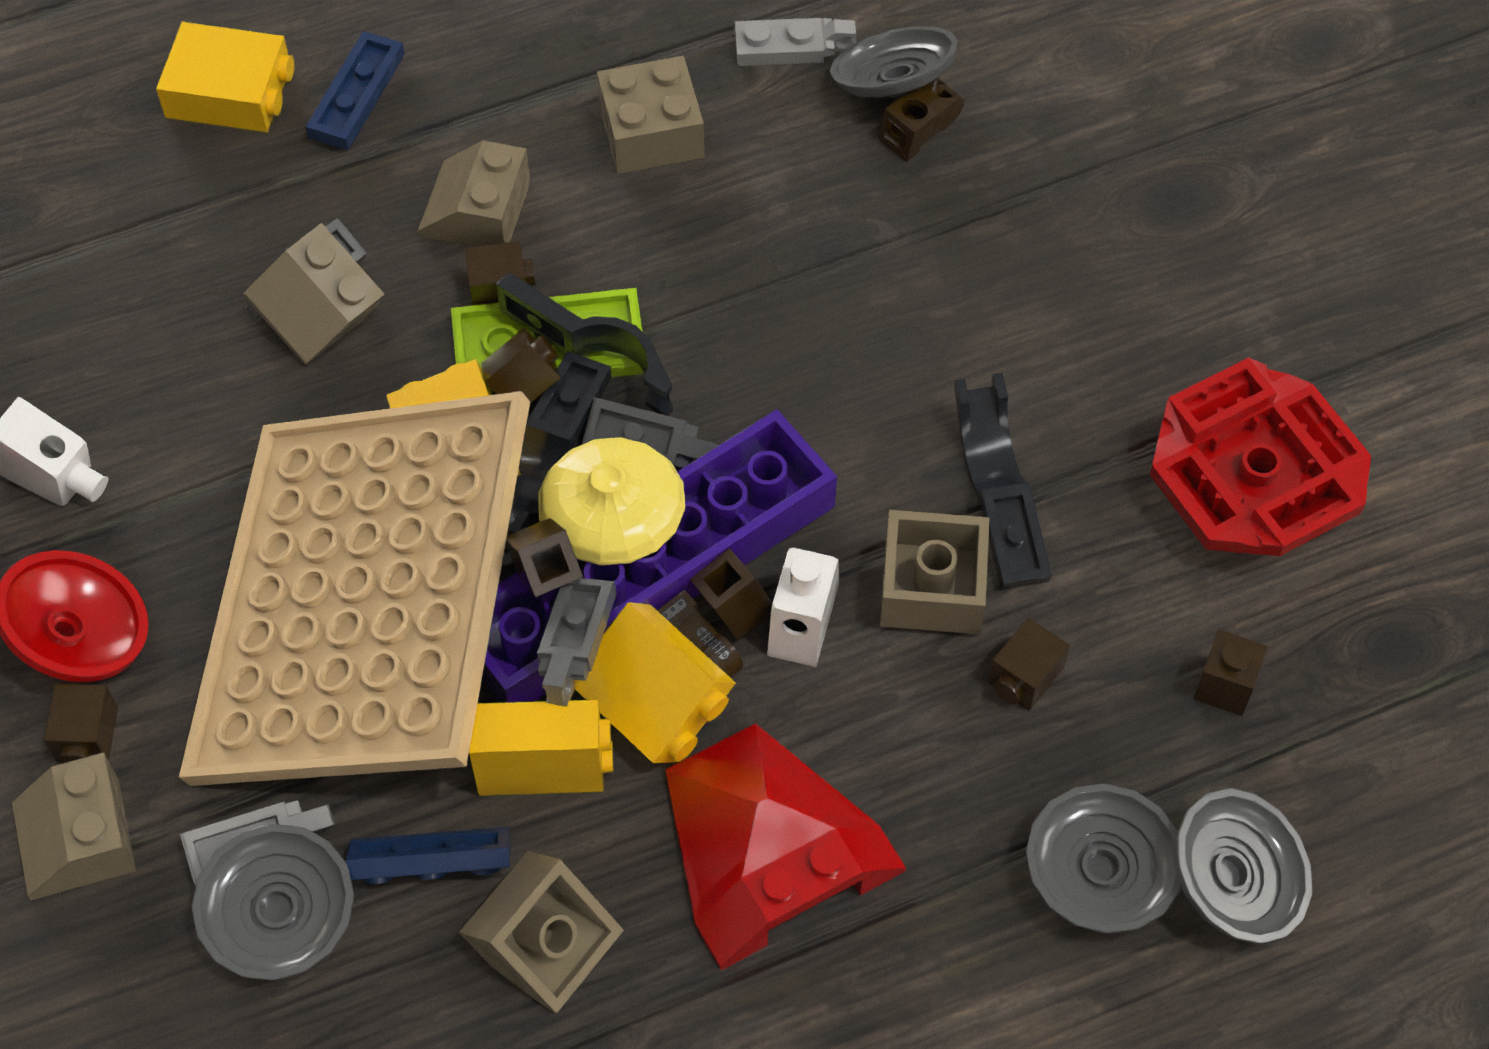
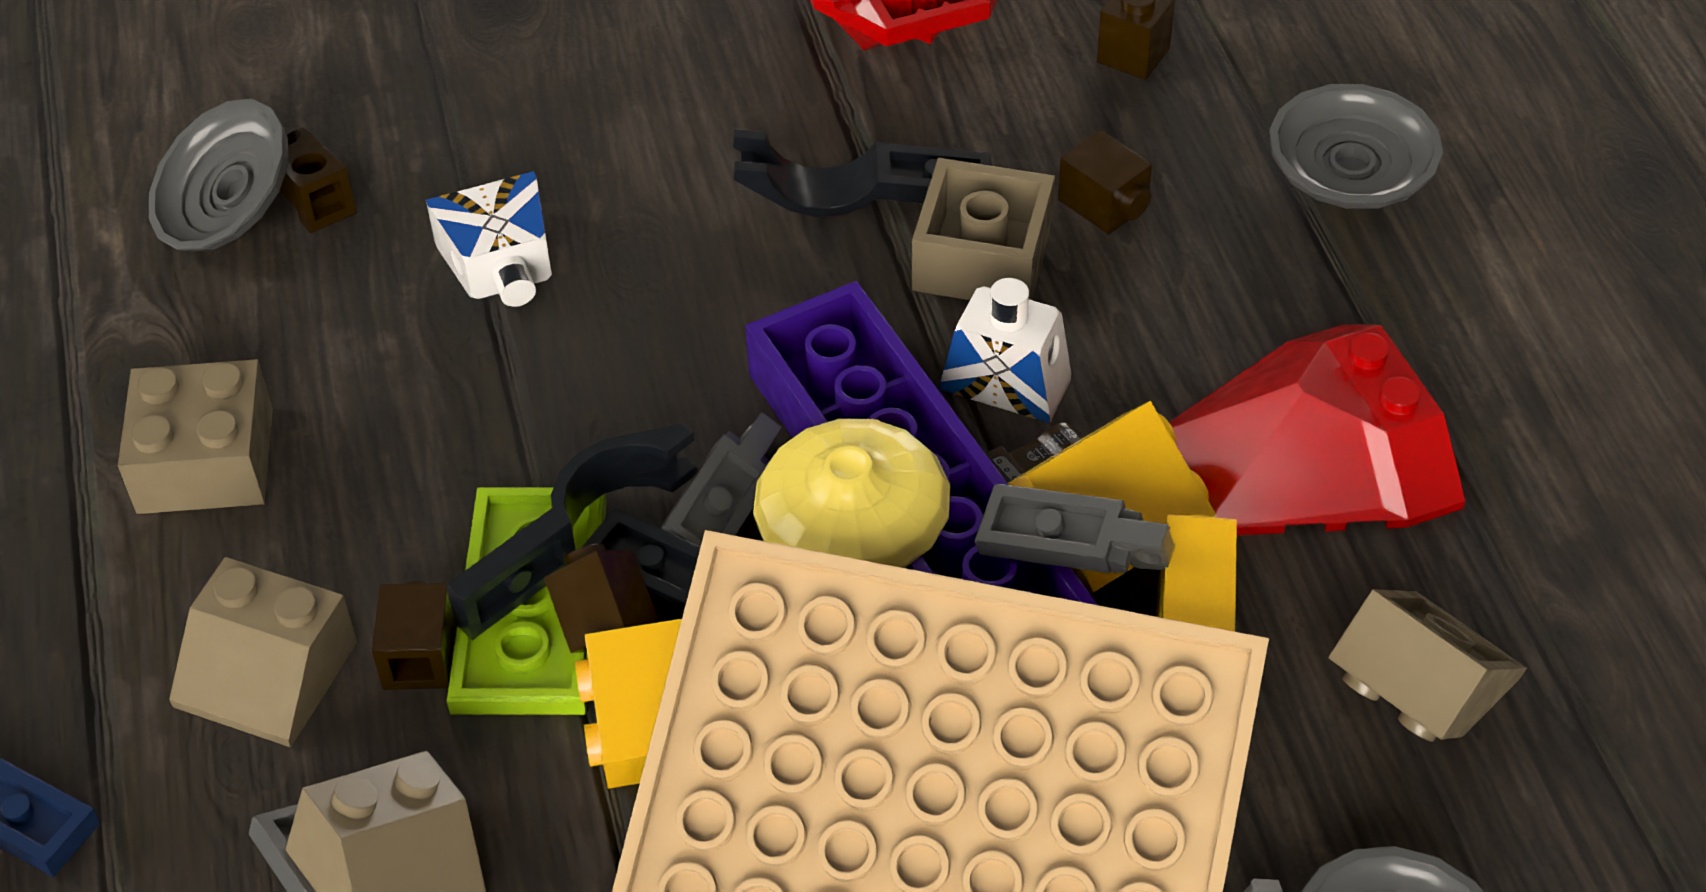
camera: 80 degrees left, 10 degrees down
dark blue plate [346,827,511,884] -> none
dark brown brick [506,518,583,597] -> none
dark brown brick [690,548,773,640] -> none
light grey hinge [735,18,857,66] -> none
hat [1175,788,1312,944] -> none
none -> white torso [426,171,552,307]

